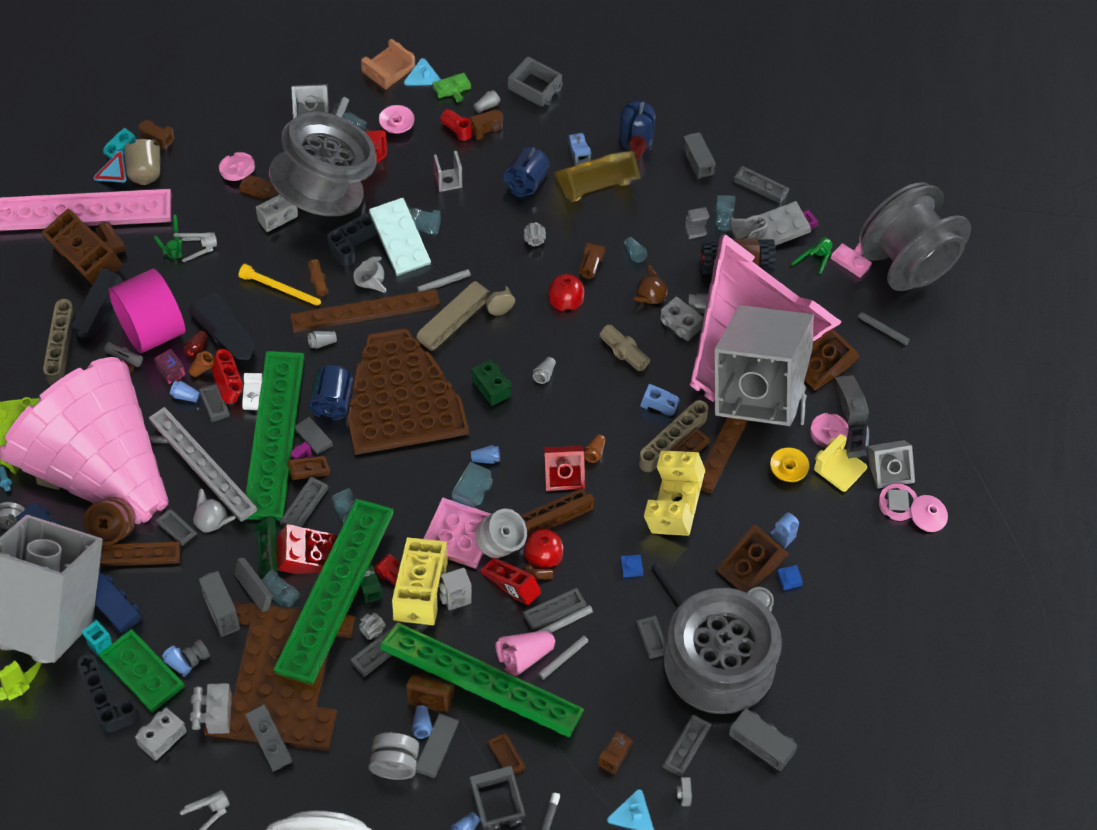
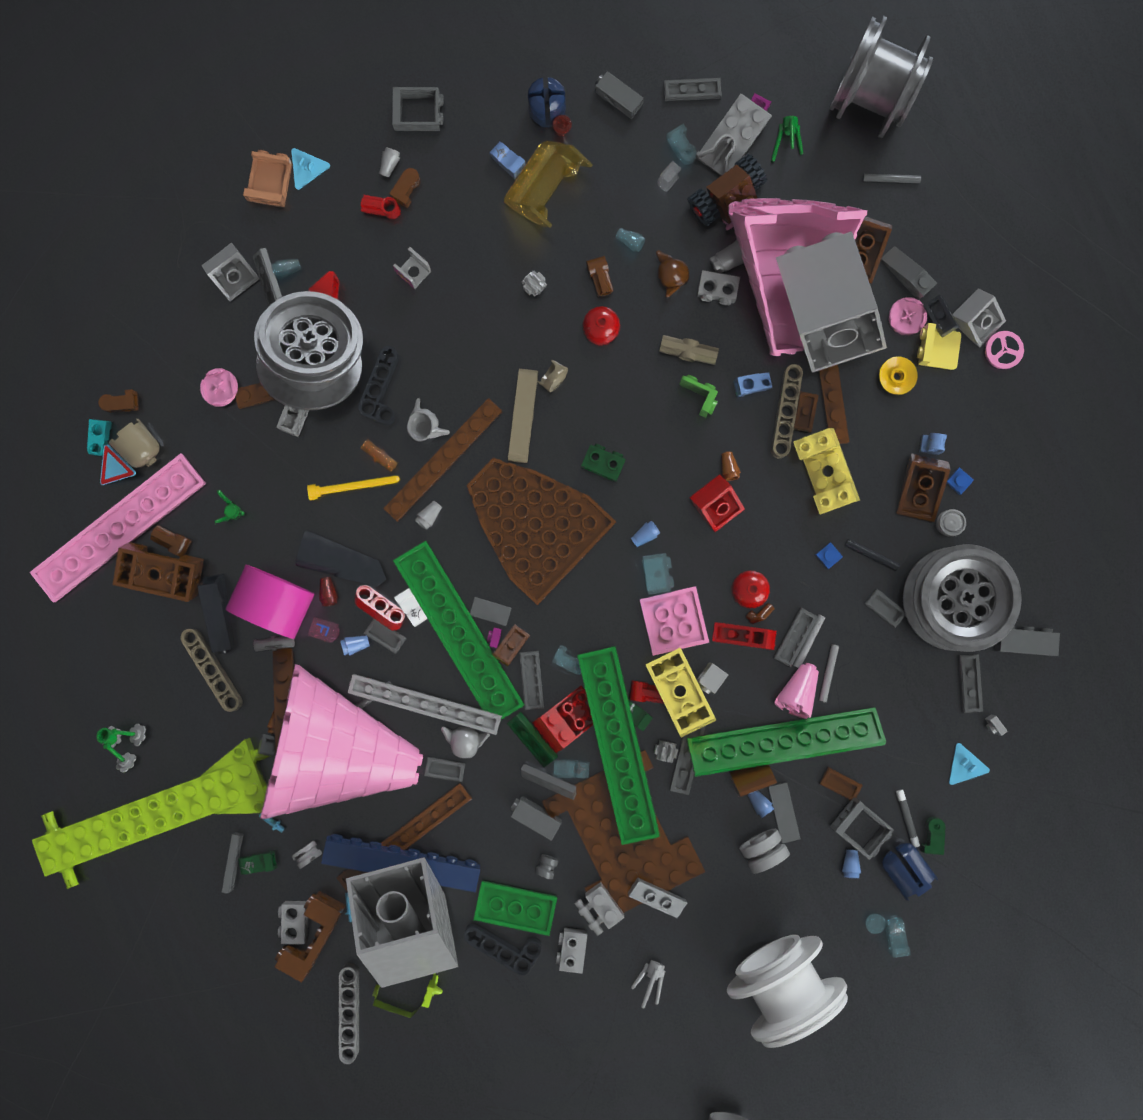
camera: 30 degrees left, 30 degrees up
teal leg [81,620,112,657] -> none
reddish brown wheel [83,497,136,545] -> none
medium blue cone [162,646,192,676] -> none
light grey plant [173,232,217,262] -> none
dark orange cone [189,351,214,377] -> none
dark blue cylinder [310,365,353,420] -> none
light aqua plate [369,198,431,276] -> none
bright pink dish [379,105,414,133] -> none
clear light blue leg [409,208,441,235] -> none
light grey bar [417,269,471,292] -> none
bright green plate [432,73,471,102] -> none
light grey wheel [475,509,527,558] -> none
dark blue cylinder [503,147,550,197] -> none
reddish brown fence [520,488,595,538] -> none
light grey cone [533,357,556,384] -> none
reddish brown leg [598,730,634,774] -> none
bright pink plate [831,243,872,278] -> none
light grey tile [887,489,909,511] -> none
bright pink dish [910,495,948,532] -> none
none -> bright green bracket [679,375,718,418]

